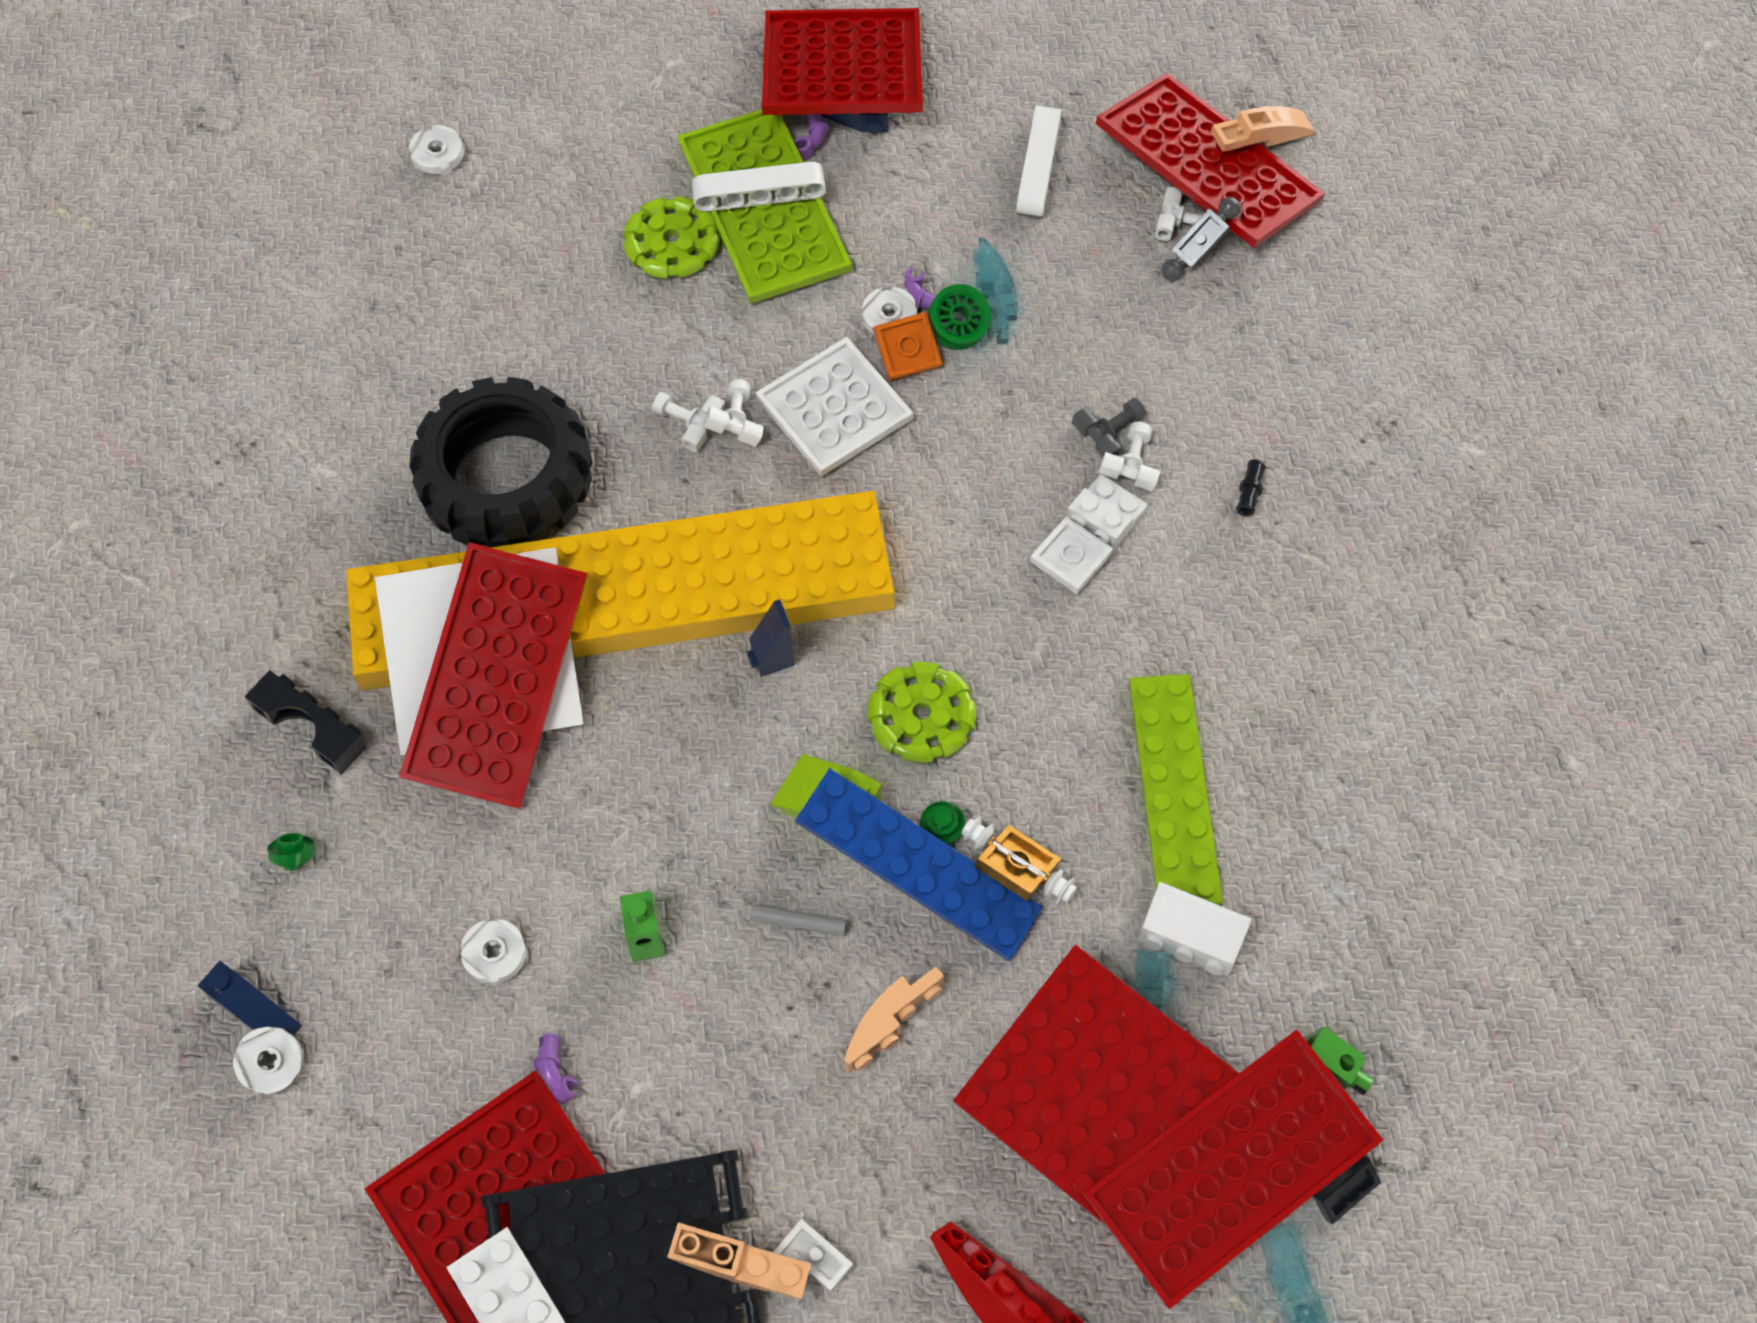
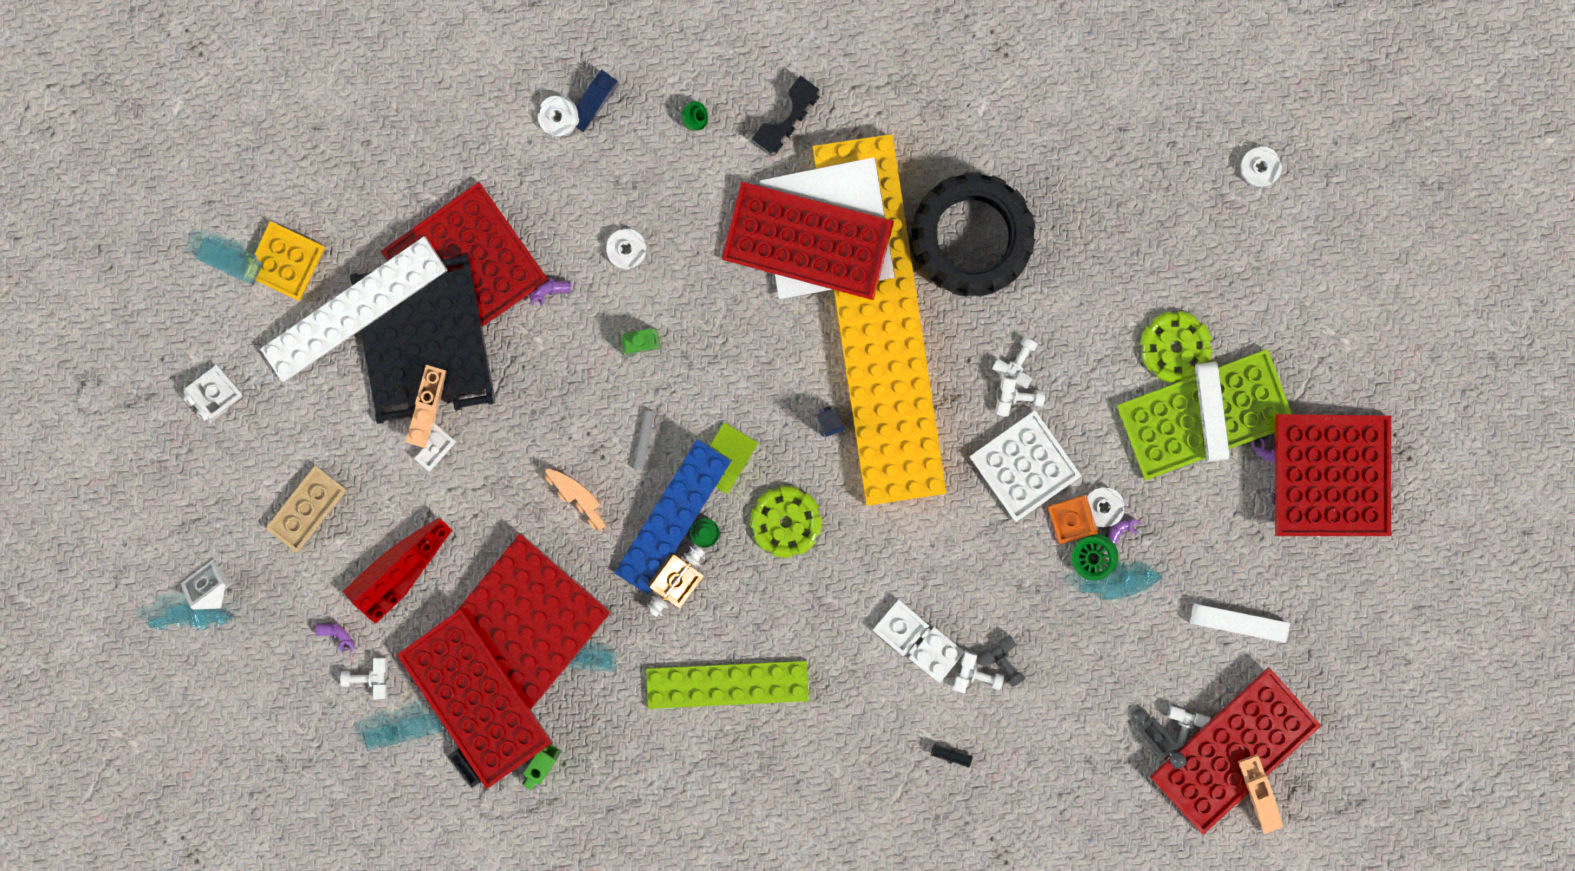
camera: 90 degrees right, 25 degrees up
white slope [1138,882,1252,977] -> none

